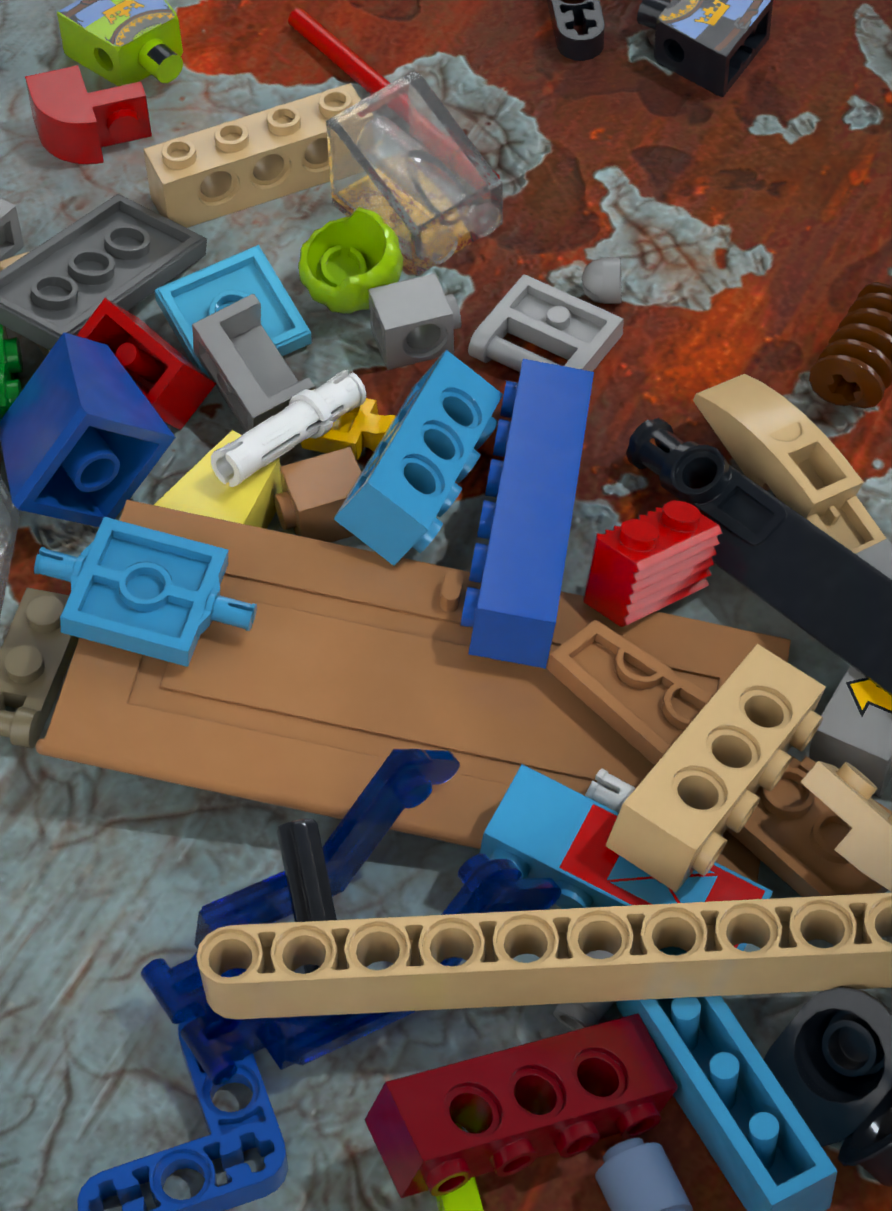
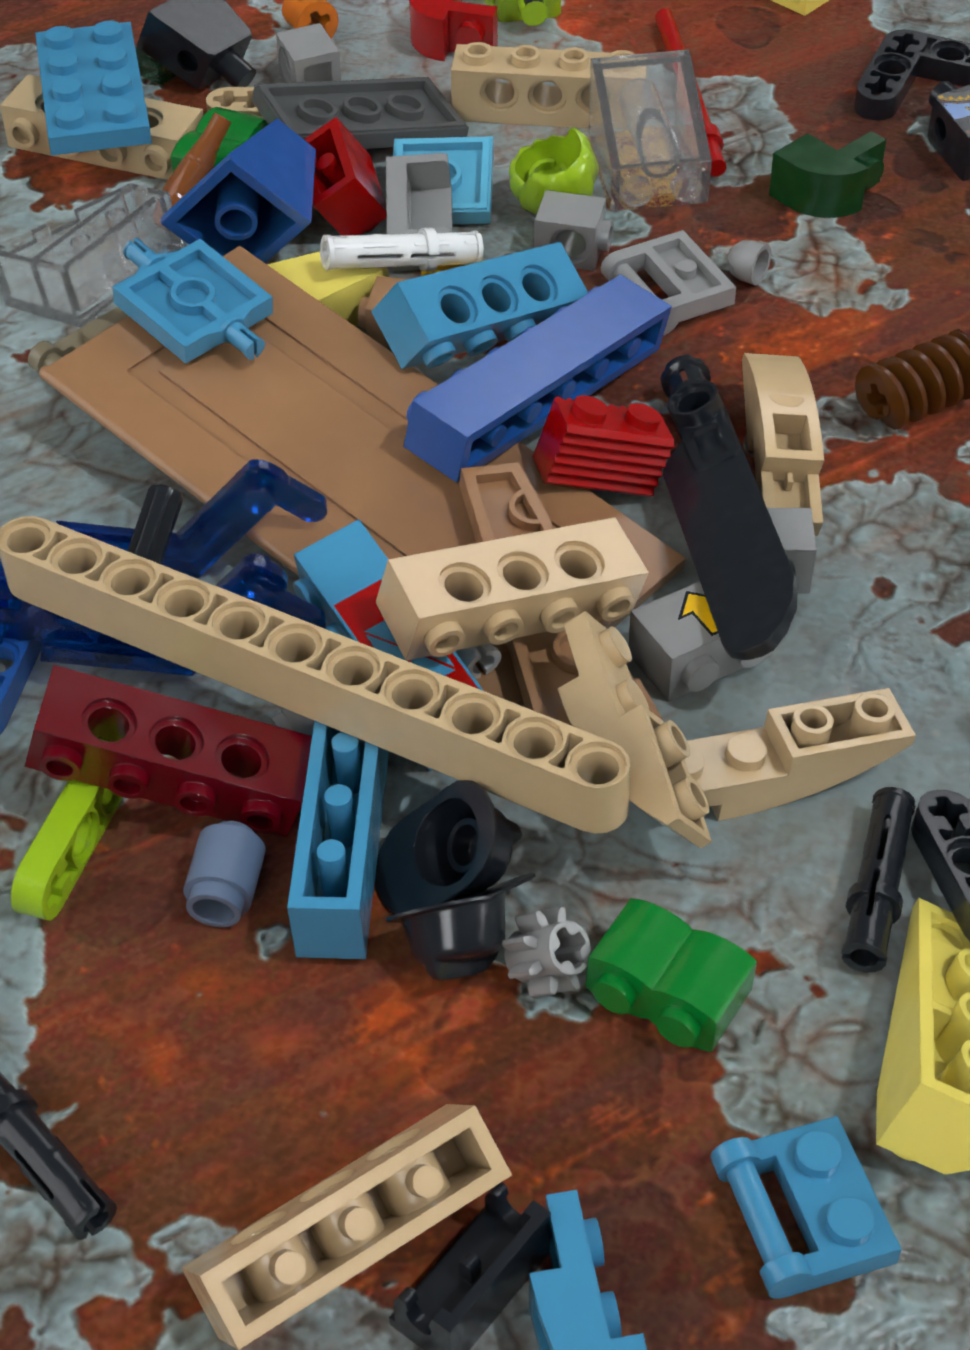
camera: 30 degrees right, 5 degrees down
none -> dark green brick [769,131,886,218]

